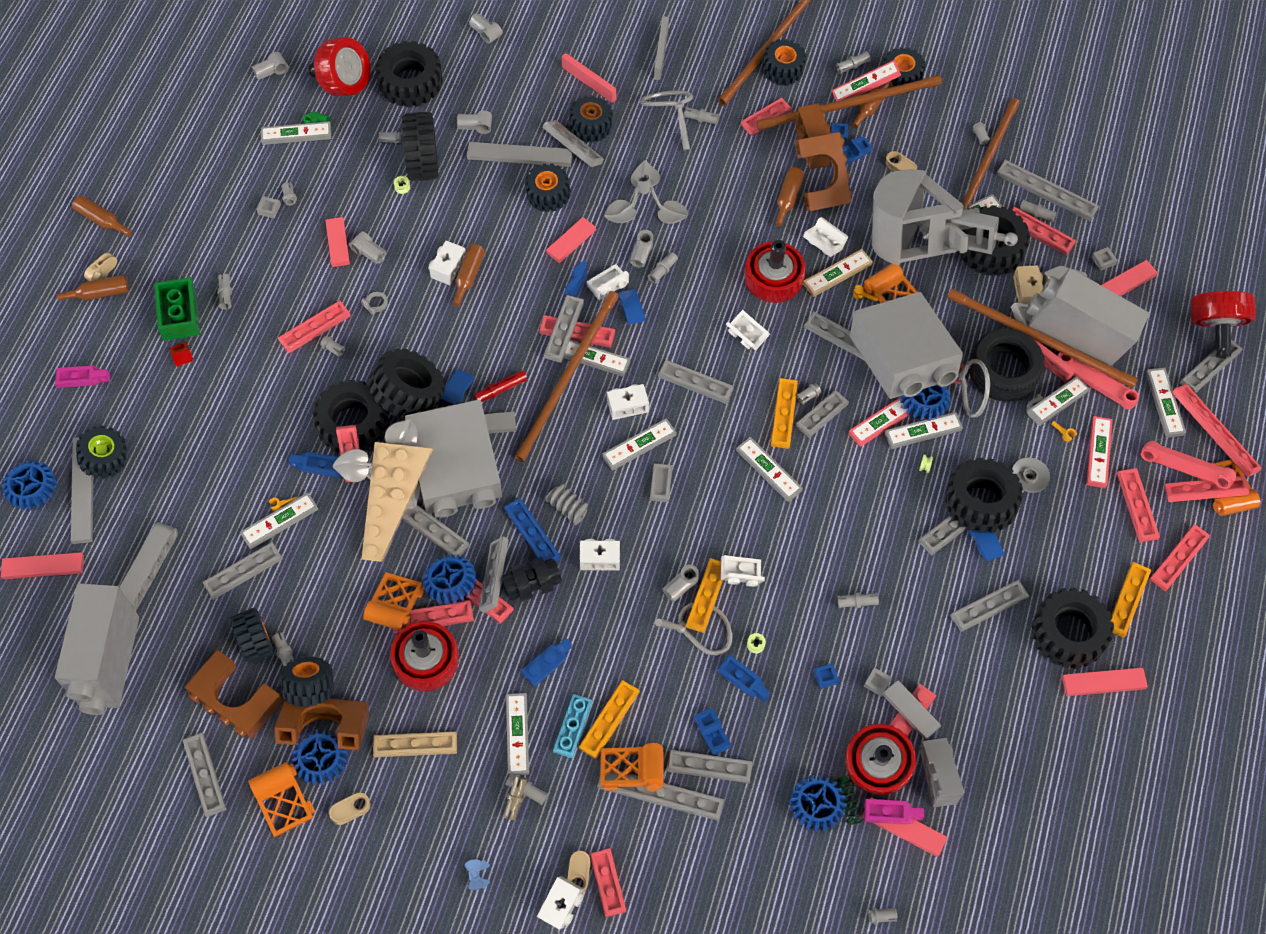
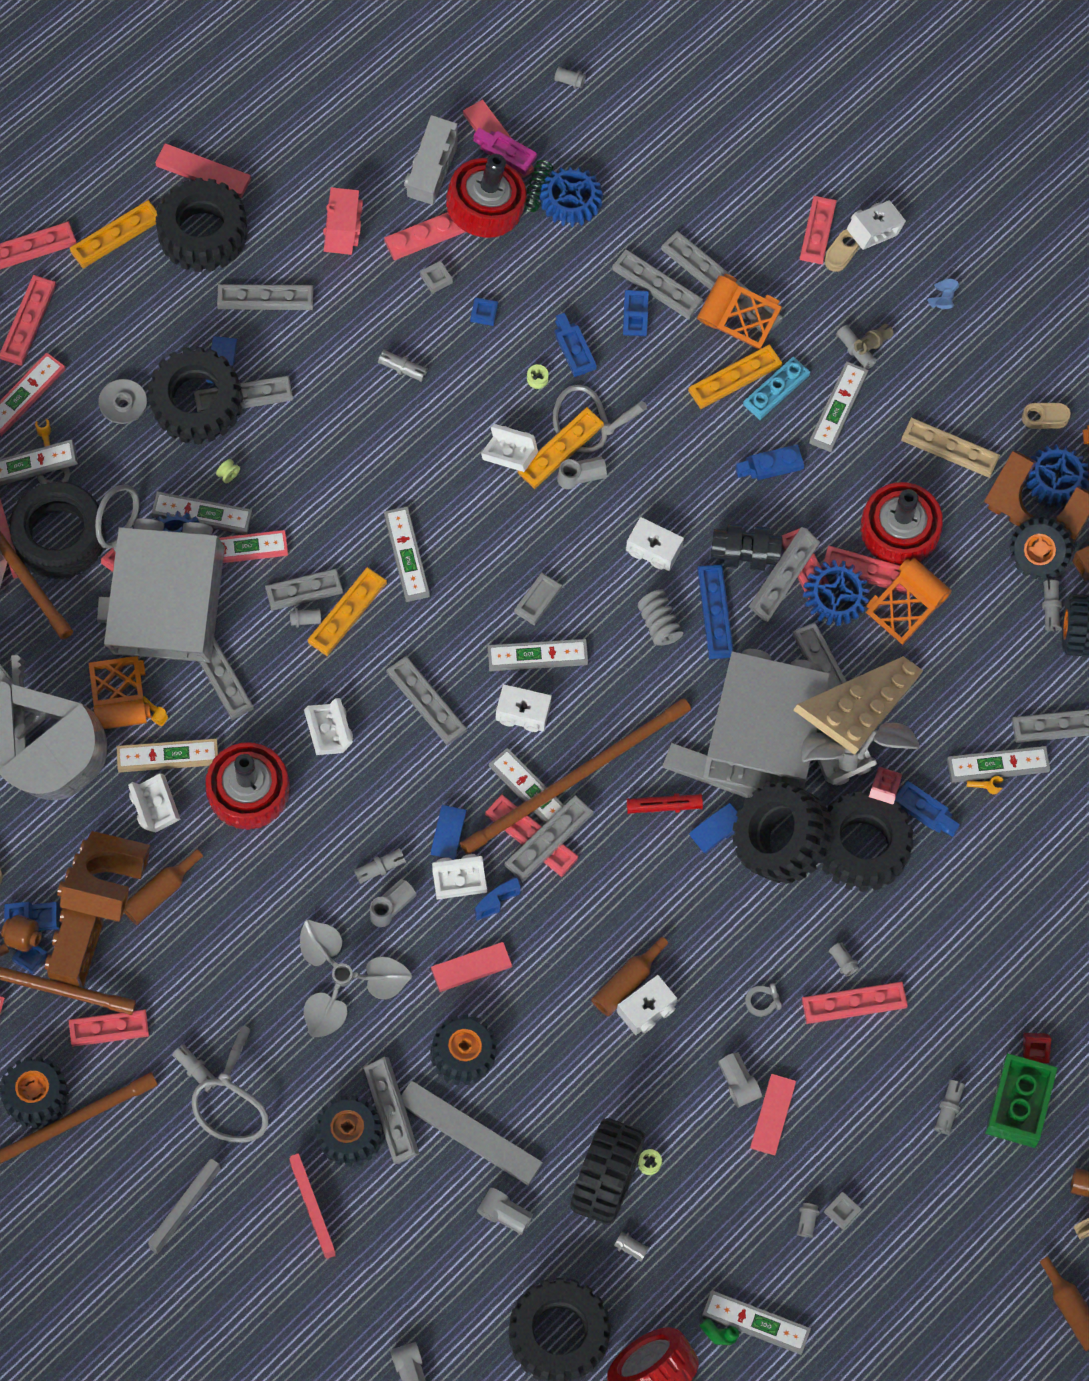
camera: 155 degrees left, 5 degrees up
light grey tile [882,680,941,740] -> none
none -> dark orange head [1,915,42,952]
none -> coral brick [323,187,363,255]

